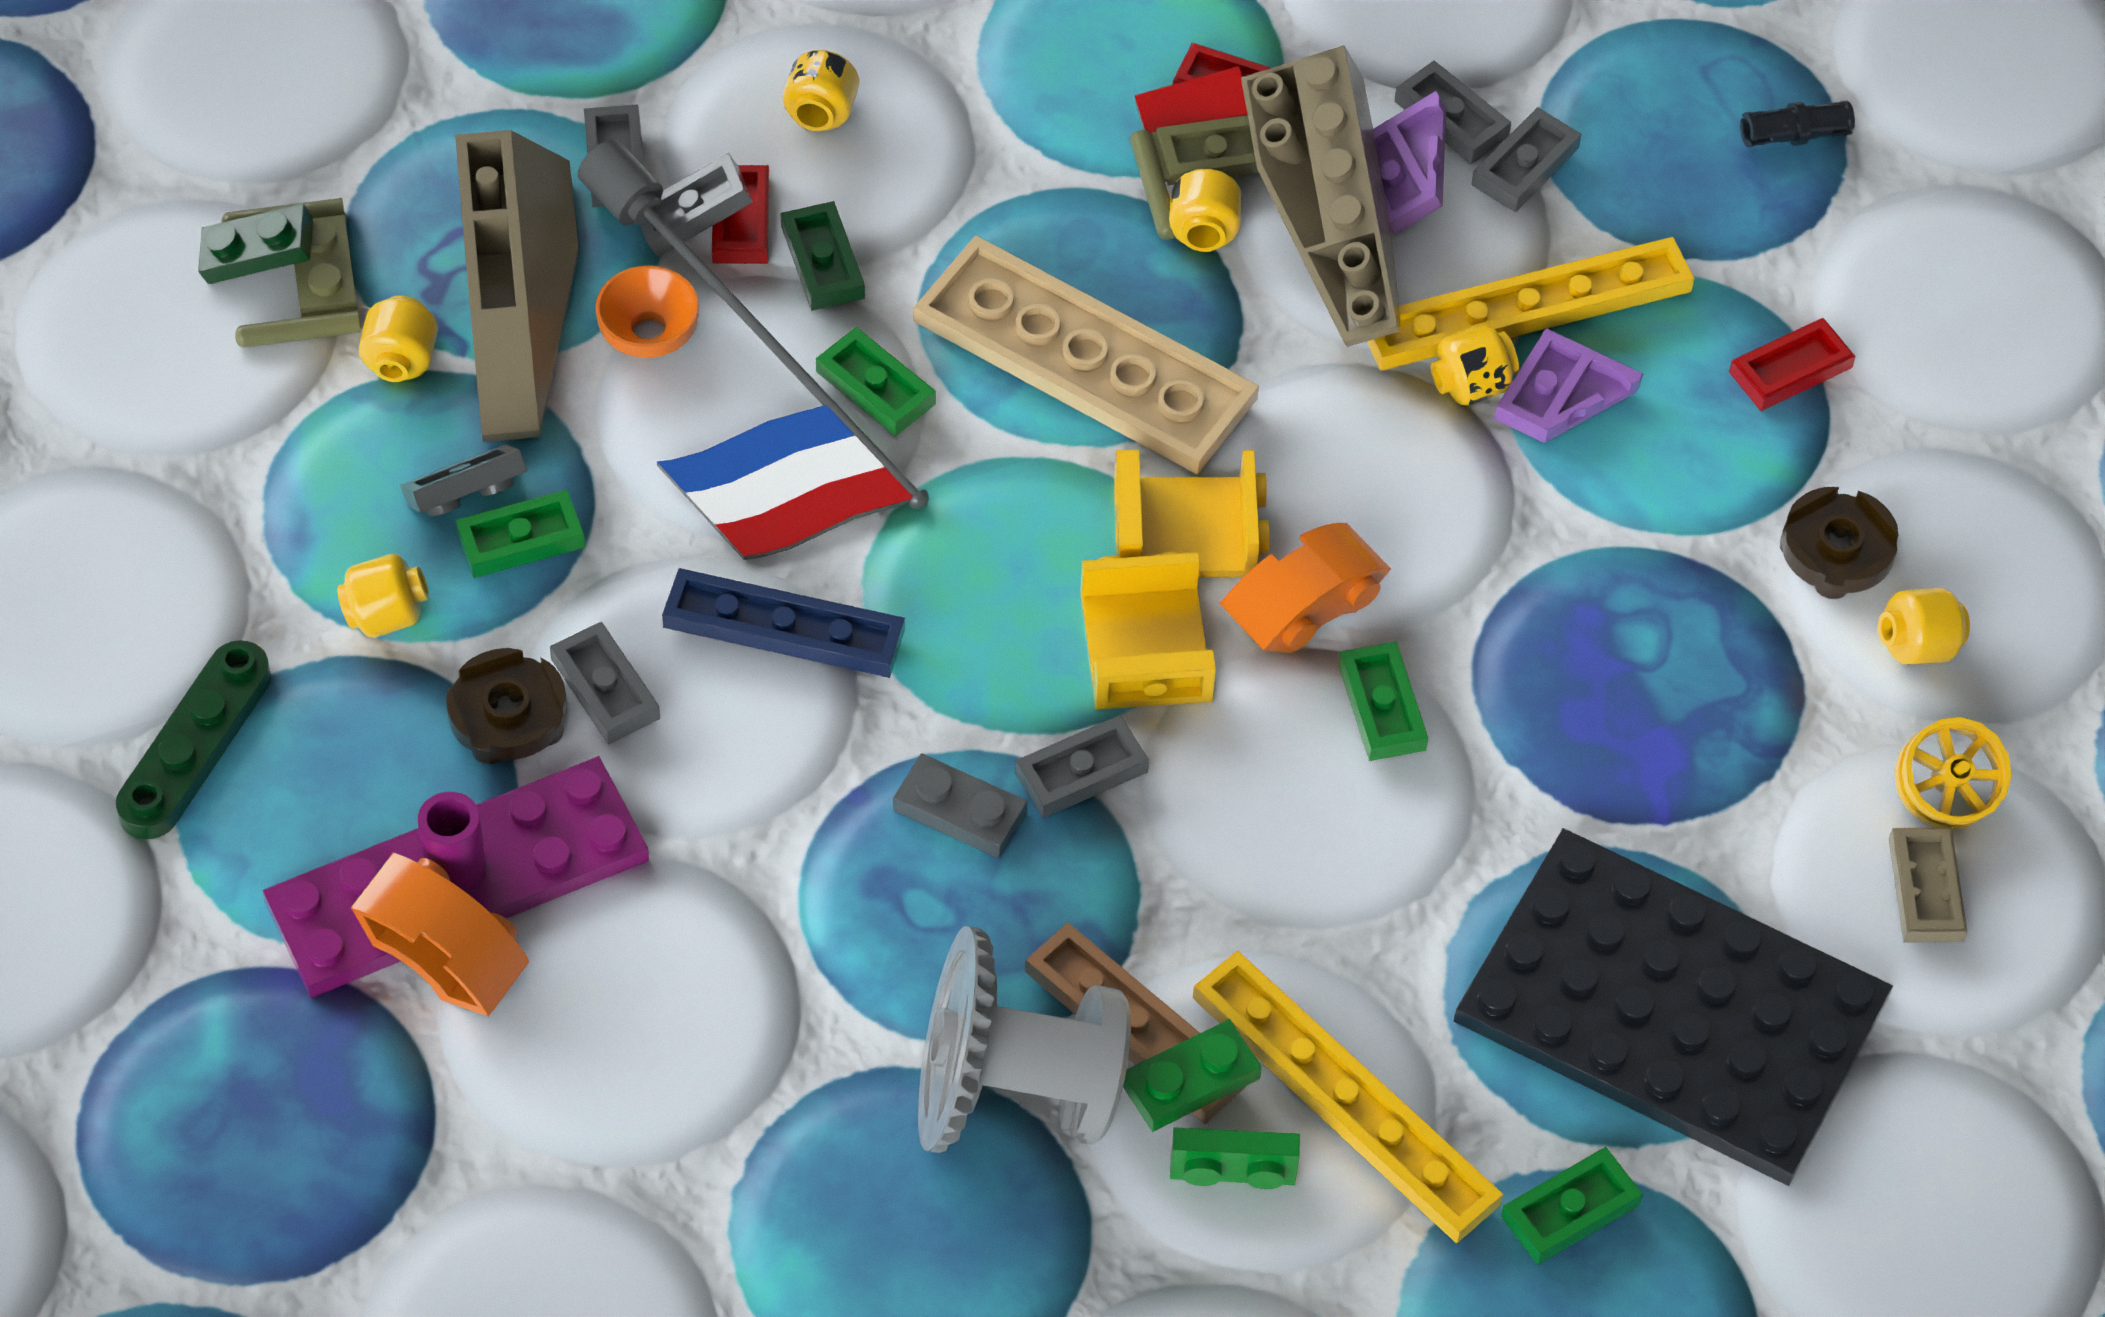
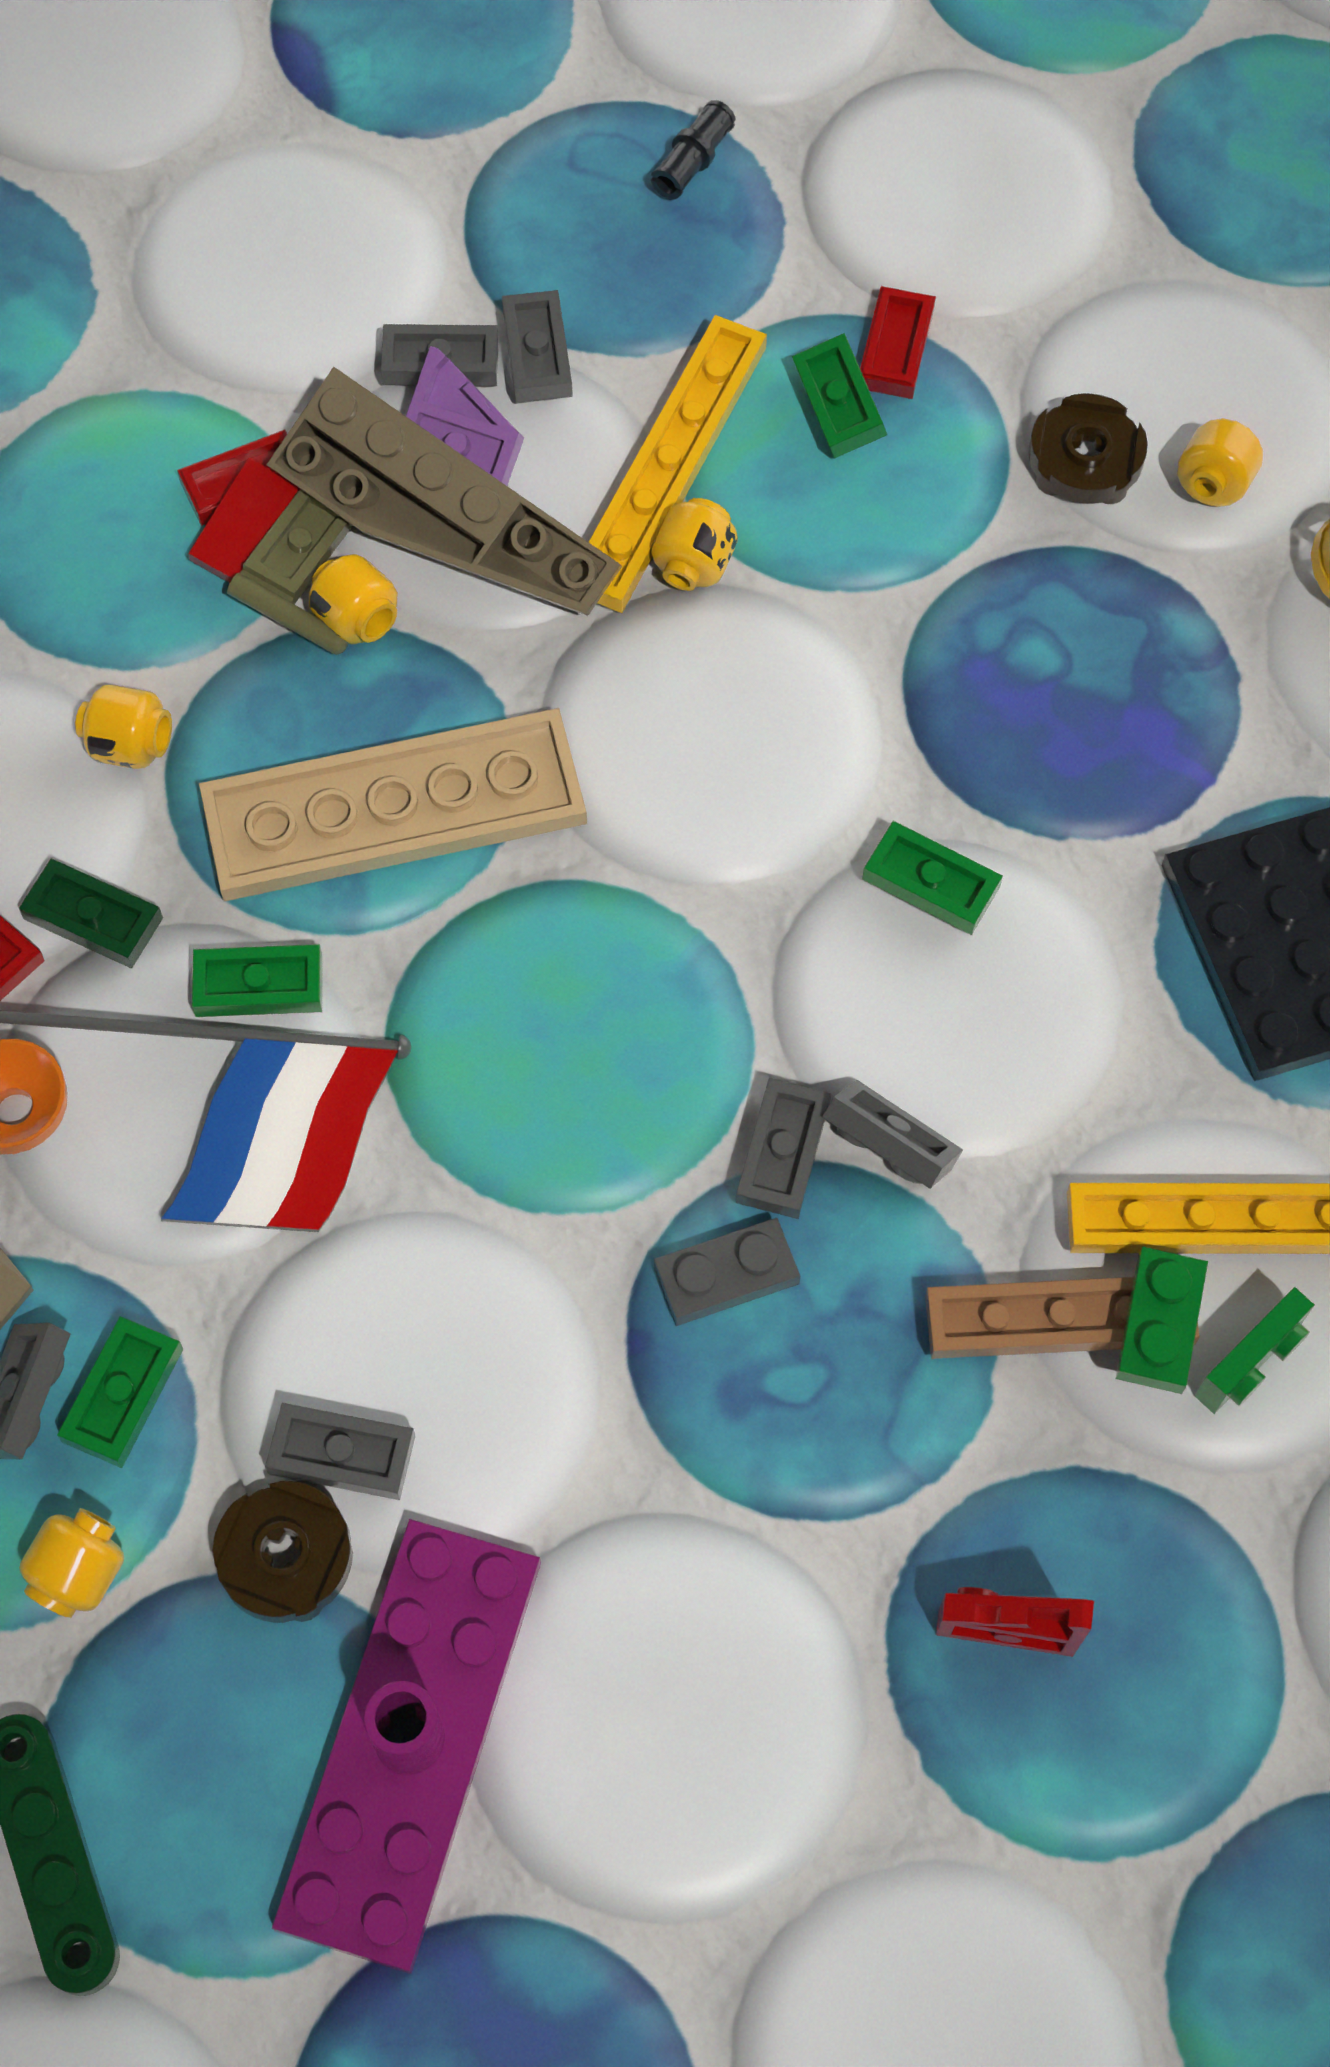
camera: 45 degrees left, 10 degrees up
orange brick [351,853,530,1017] -> none
dark blue plate [662,568,905,678] -> none
light grey piece [918,926,1131,1153] -> none
yellow panel [1080,552,1216,710] -> none
yellow panel [1114,450,1269,578] -> none
orange brick [1219,523,1391,653] -> none
medium lavender wing [1494,328,1643,443] -> none
none -> yellow head [75,685,172,769]
none -> green plate [792,333,887,459]
none -> dark grey plate [823,1080,963,1189]
none -> red wing [936,1587,1094,1657]

